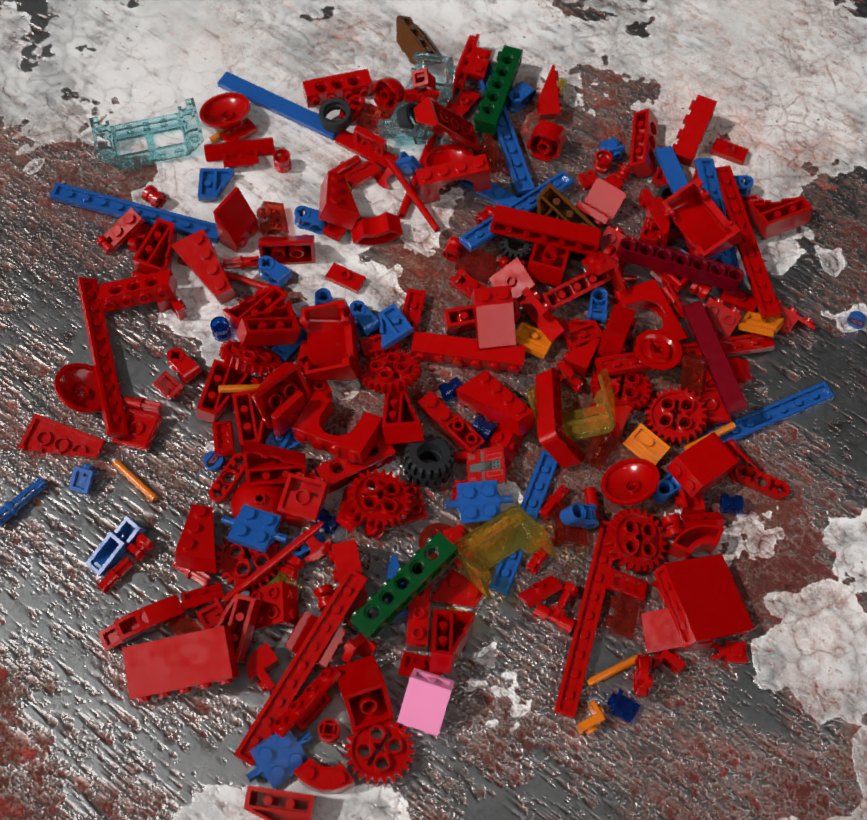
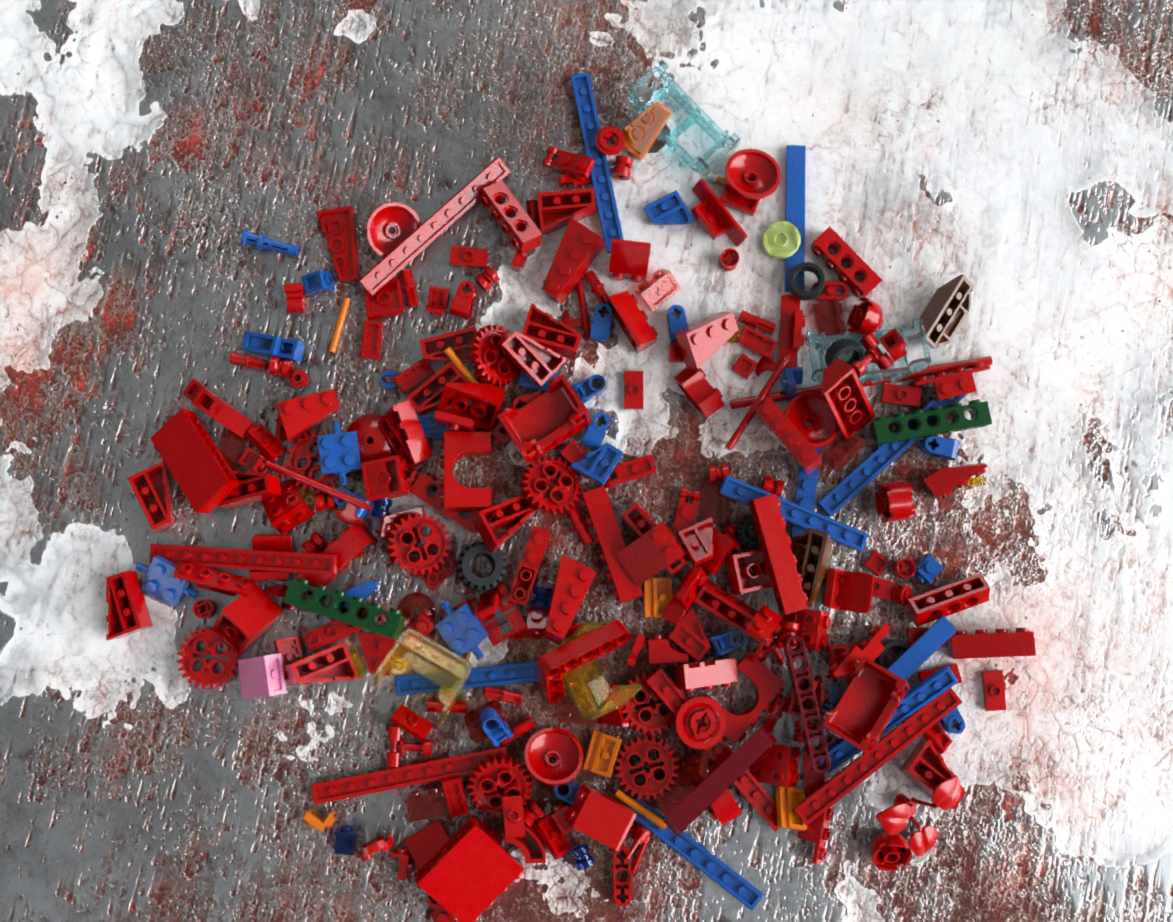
camera: 65 degrees right, 20 degrees up
red beam [208,453,245,504] -> none
clear blue wheel [210,316,231,342] -> none
red brick [246,642,280,695] -> none
red brick [293,758,355,795] -> none
clear blue wheel [439,377,462,402] -> none
orange bar [585,653,641,687] -> none
blue tile [847,311,867,329] -> none
none -> red wedge [127,461,176,533]
none -> red leg [284,283,306,313]
none -> red plate [289,369,309,389]
none -> red plate [360,320,384,360]
none -> red plate [449,245,489,269]
none -> red wheel [474,266,500,292]
none -> red plate [477,588,501,619]
none -> red plate [502,795,525,839]
none -> red pin [566,507,595,547]
none -> red gear [595,126,625,157]
none -> orange wing [612,101,673,160]
none -> red wing [678,517,713,566]
none -> red tile [731,353,758,380]
none -> yellowish green tile [763,221,801,259]
none -> red cylinder [870,832,912,871]
none -> plant [875,775,961,856]

